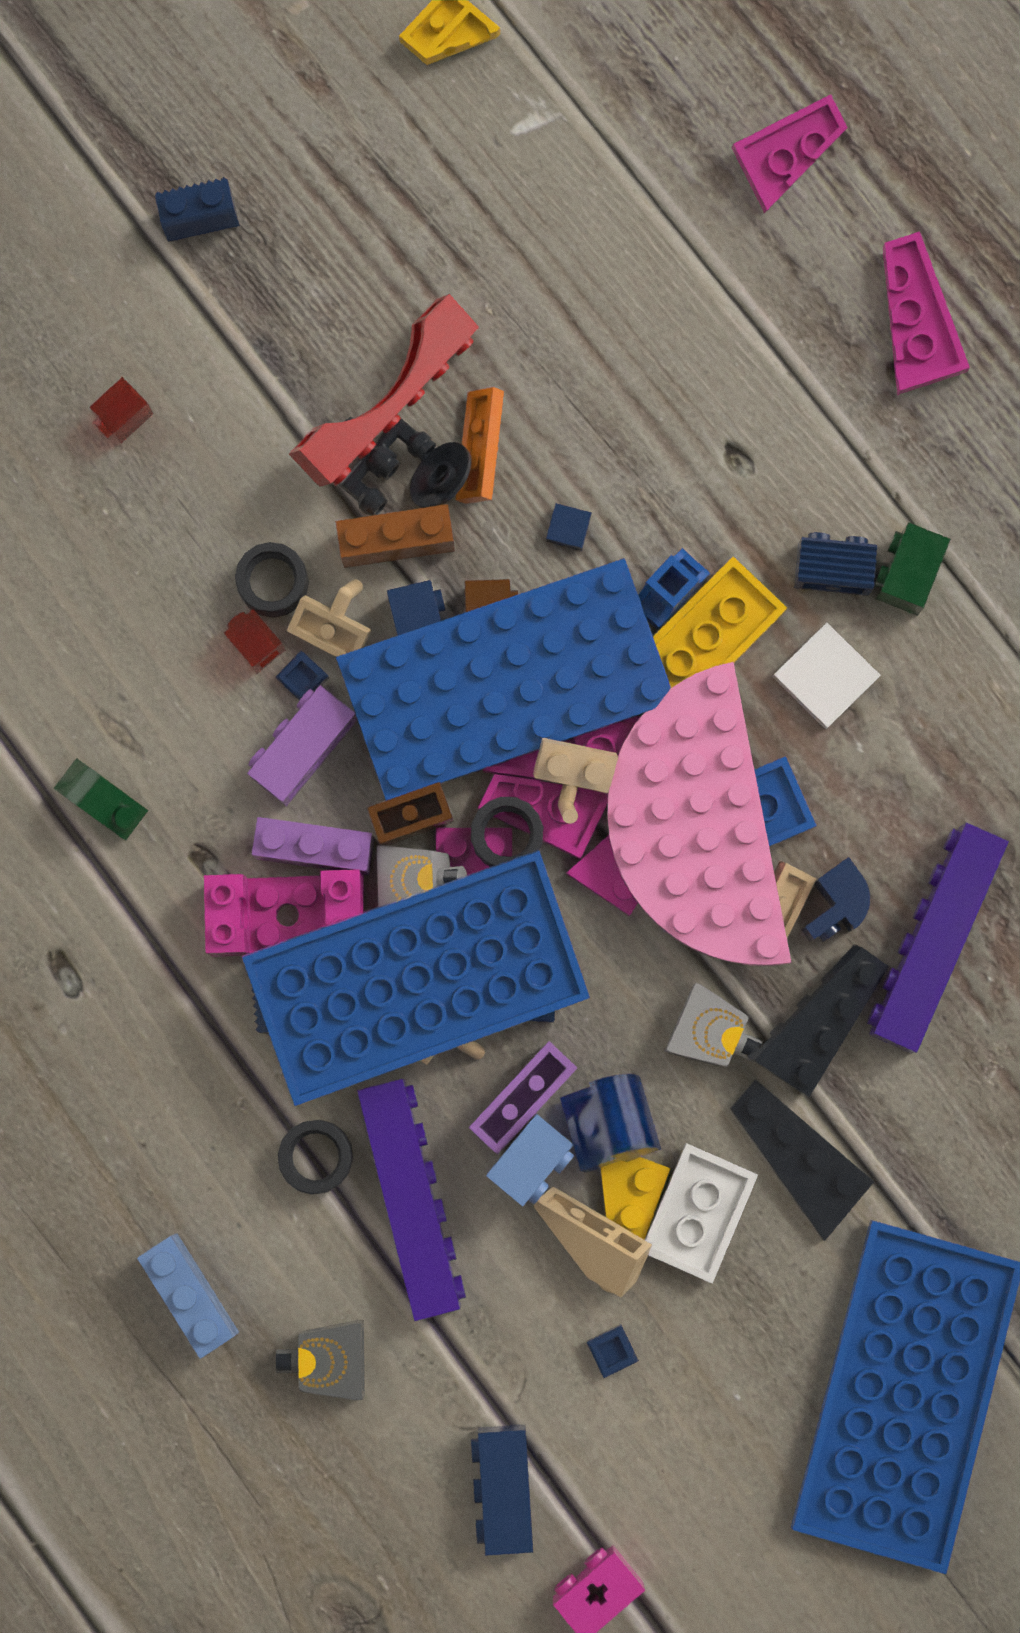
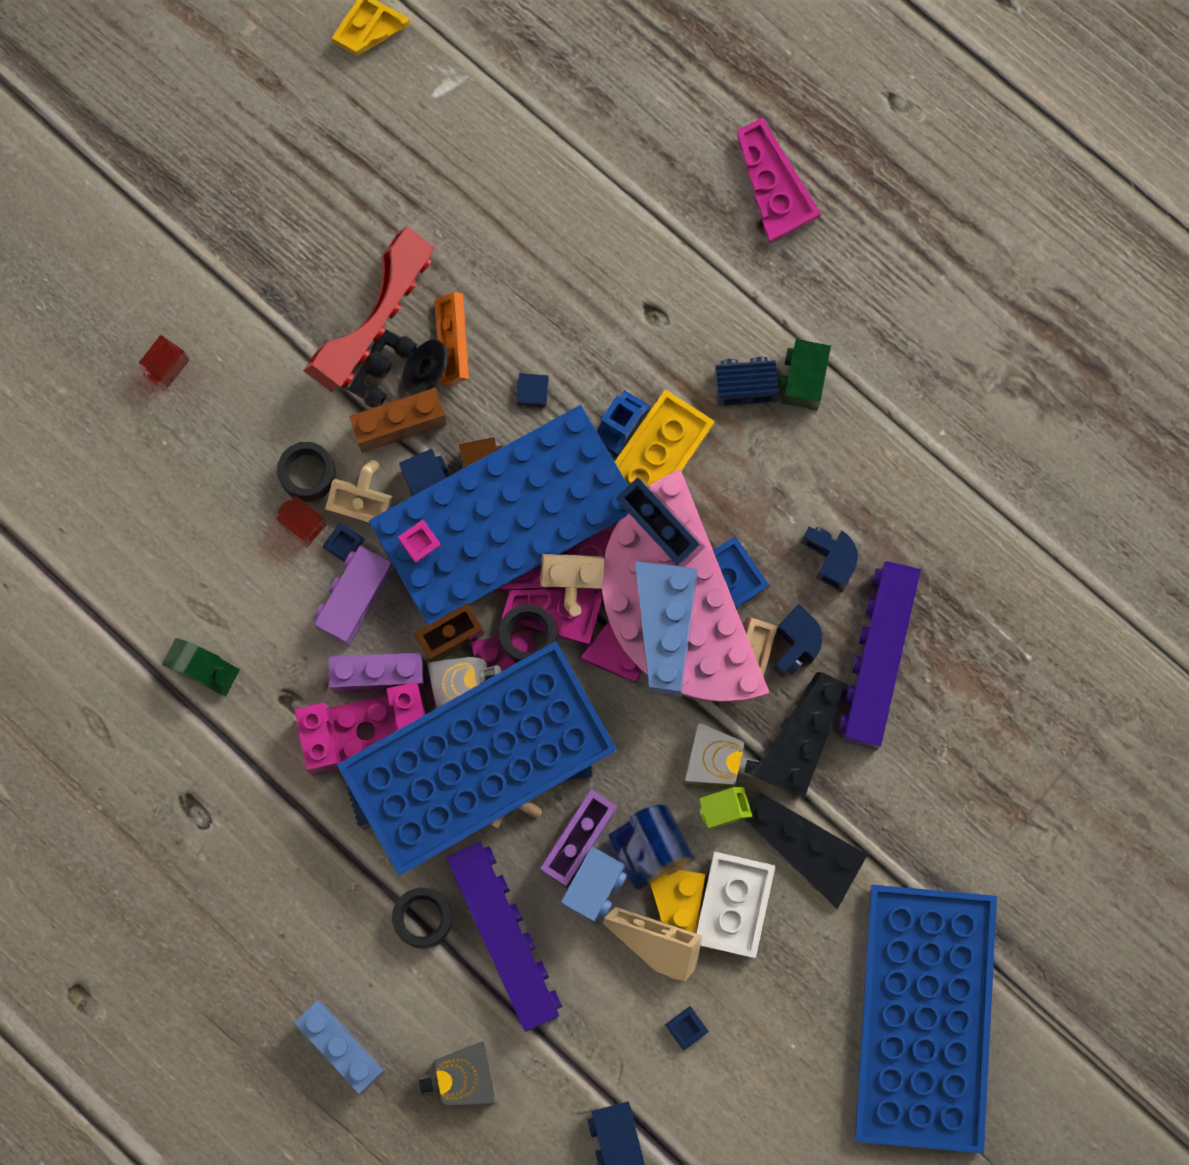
camera: 15 degrees left, 5 degrees down
dark blue brick [155,177,240,242] -> none
dark pink wing [731,94,848,214] -> none
white tile [773,623,881,729] -> none
none -> dark pink plate [398,520,441,564]
none -> dark blue brick [616,477,706,567]
none -> medium blue wedge [635,561,697,698]
none -> lime brick [699,787,753,828]
none -> dark blue brick [801,526,858,592]

